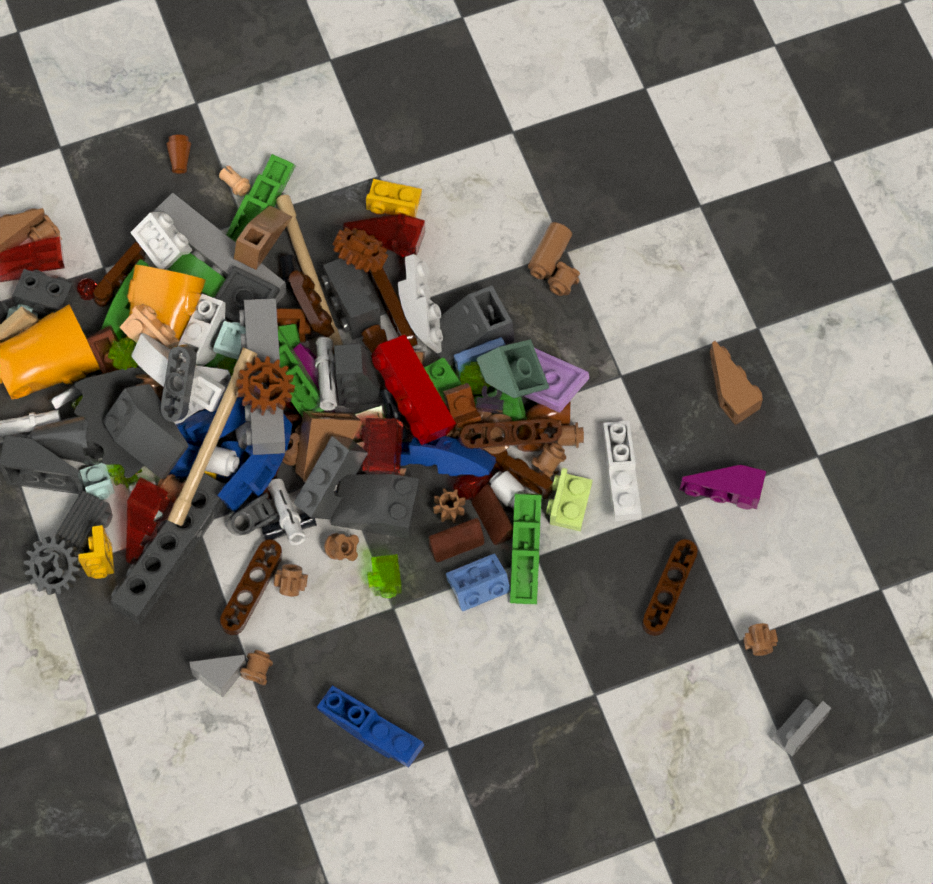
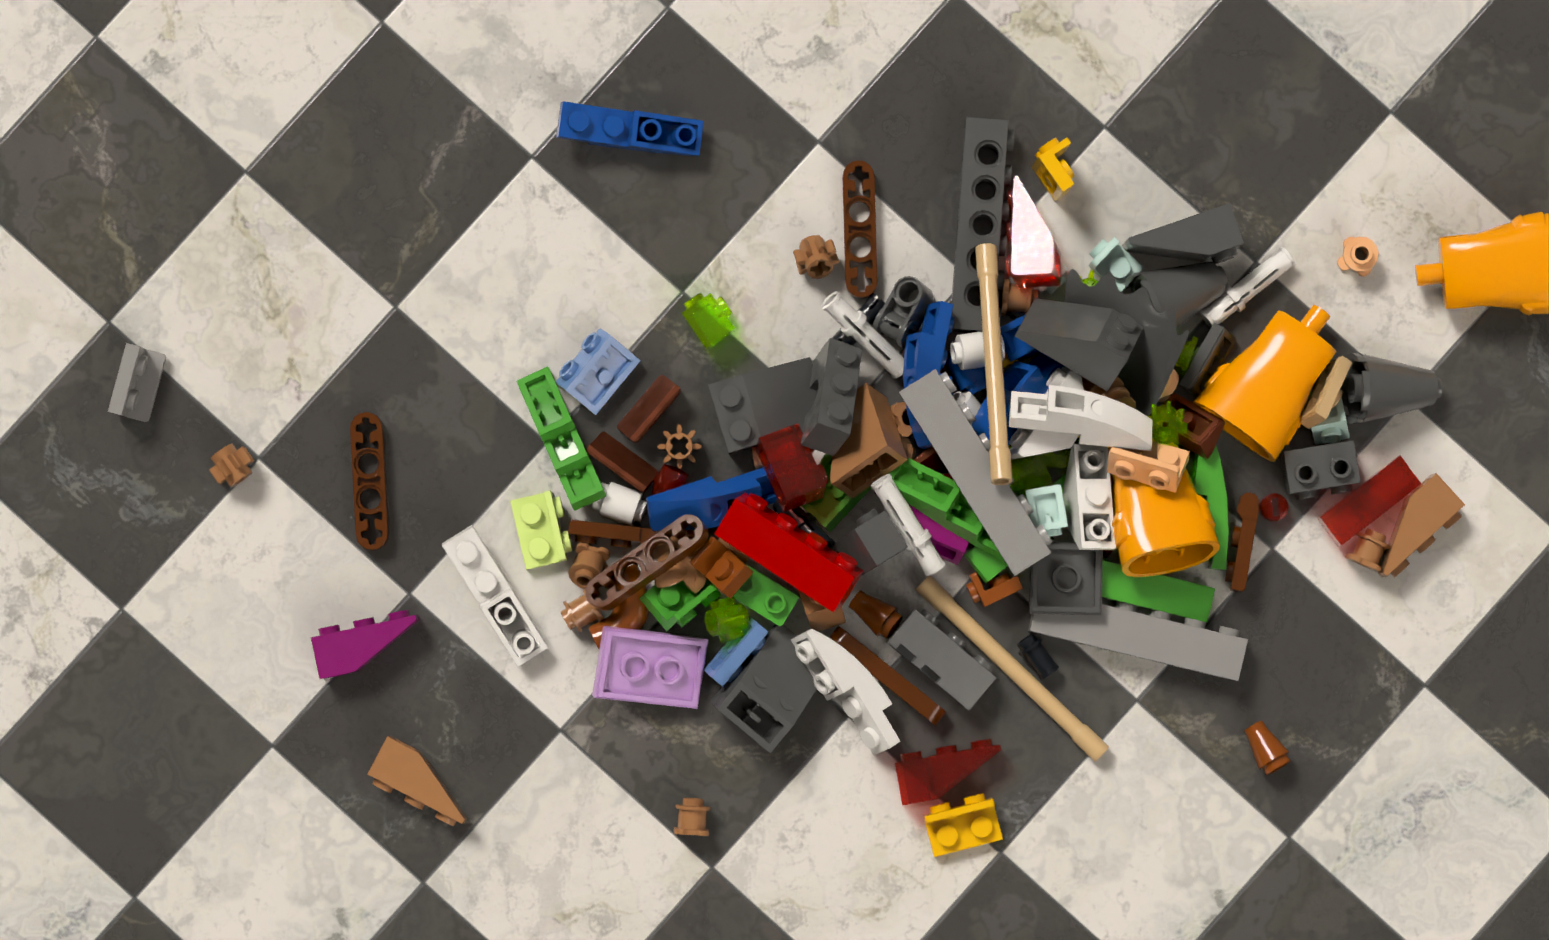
camera: 155 degrees right, 20 degrees up
dark grey gear [24,536,83,595] -> none
dark grey brick [55,491,113,554] -> none
white bracket [130,212,192,270] -> none
dark grey beam [160,345,197,422] -> none
light grey slope [190,655,246,697] -> none
light nougat pin [219,166,251,196] -> none
bright green slope [226,154,296,242] -> none
medium nougat slope [234,206,292,270] -> none
dark orange gear [236,356,295,416] -> none
medium nougat brick [240,650,273,685] -> none
reddish brown hinge [288,270,335,337] -> none
medium nougat brick [324,533,359,561] -> none
dark orange gear [332,227,388,273] -> none
sand green slope [476,339,550,398] -> none
tile [476,386,504,414] -> none
medium nougat brick [528,222,572,280] -> none

